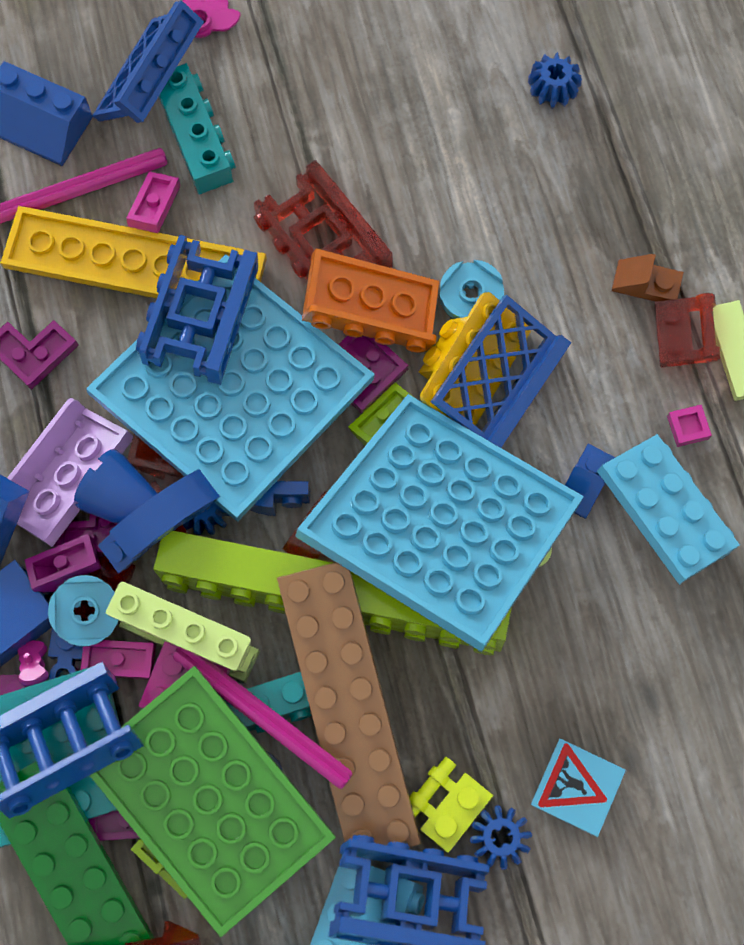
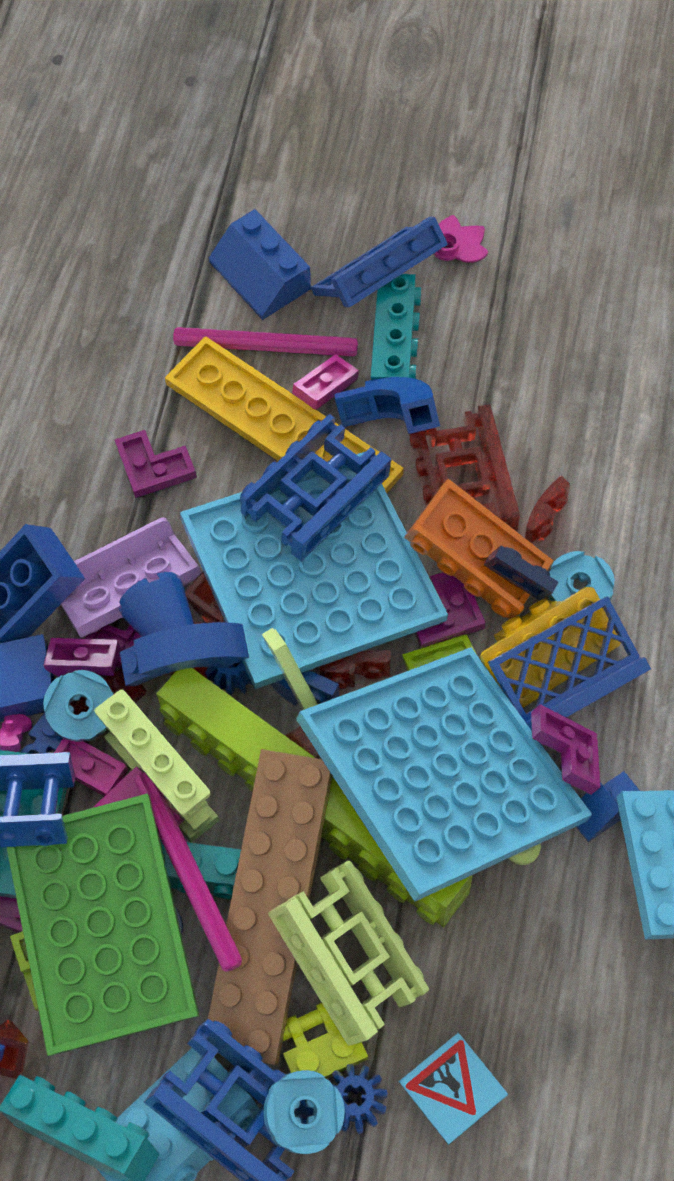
camera: 25 degrees right, 10 degrees down
none -> yellowish green tile [262,628,318,710]
none -> medium azure plate [264,1070,345,1154]
none -> yellowish green fence [268,861,429,1046]
none -> clear red slope [320,650,391,690]
none -> blue arch [334,377,440,434]
none -> dark blue plate [484,545,558,601]
none -> clear red slope [525,475,570,543]
none -> magenta plate [531,704,600,795]

